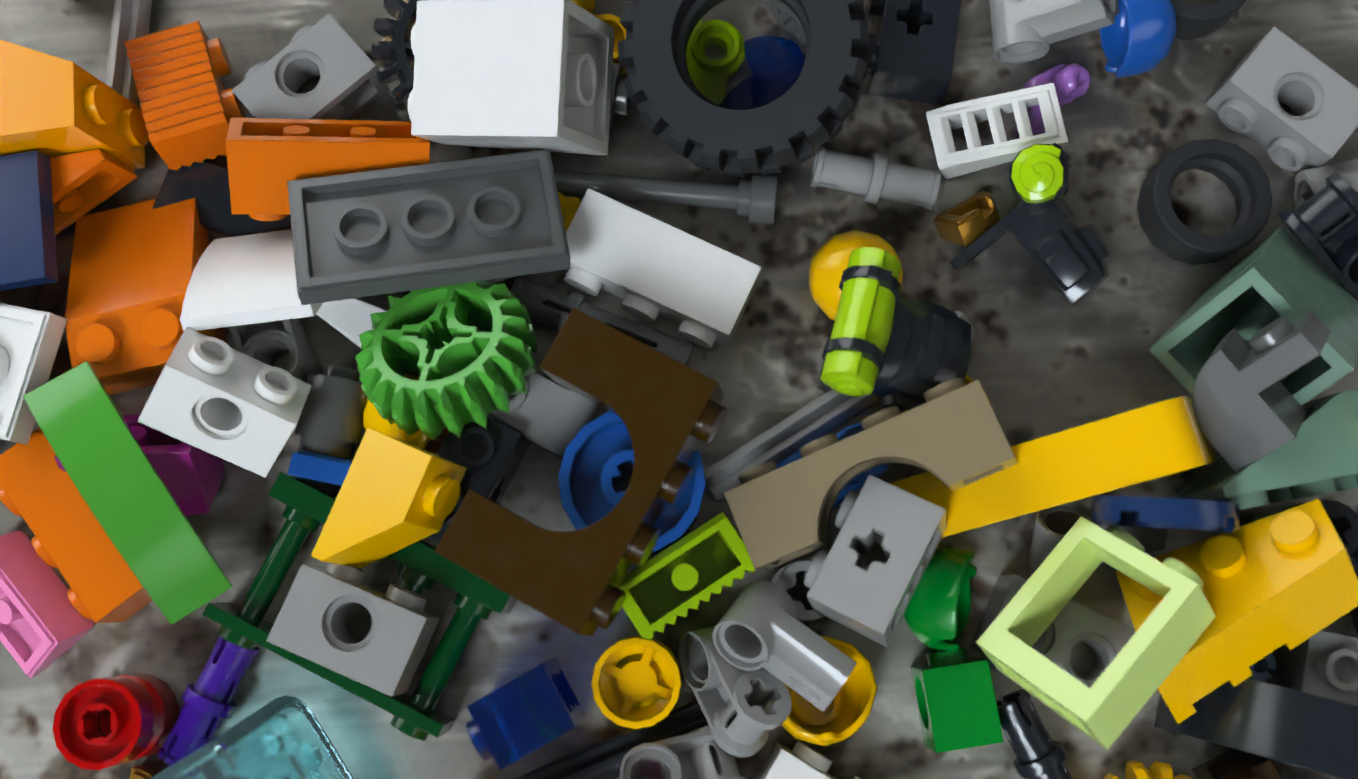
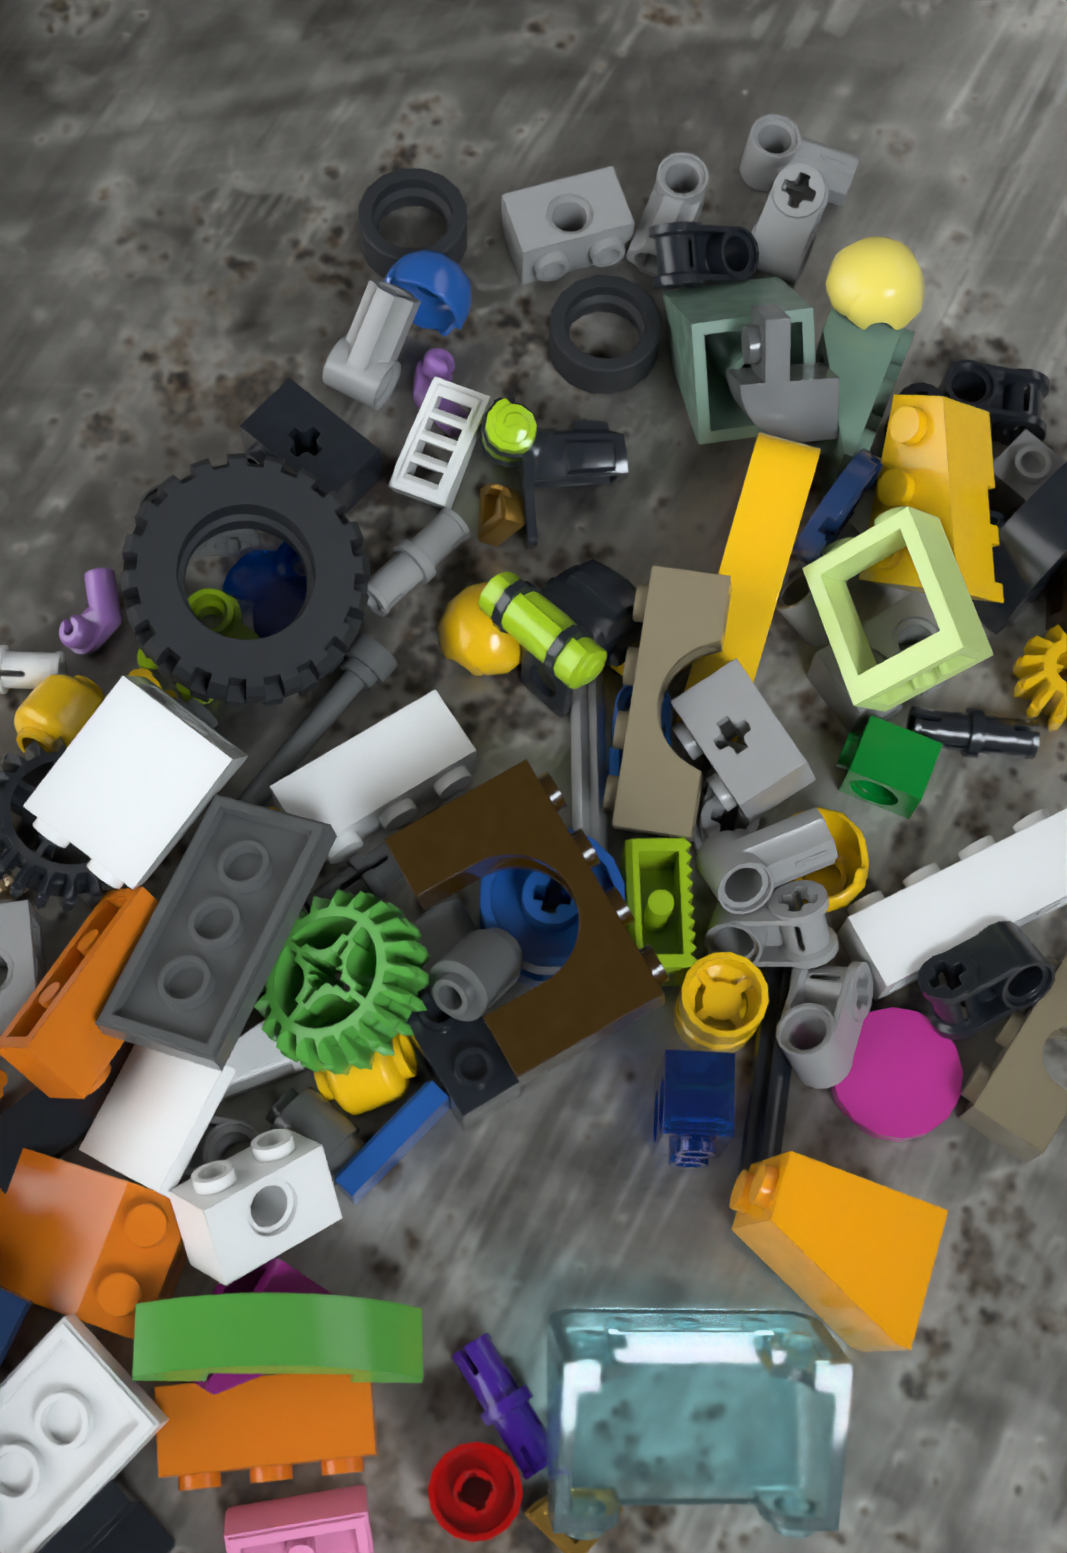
camera: 65 degrees left, 10 degrees down
dark green fence [202,471,517,741] -> none
light grey brick [266,562,440,697] -> none
yellow slope [311,428,467,568] -> none
green hair [903,549,977,651] -> none
none -> dark grey brick [428,927,523,1021]

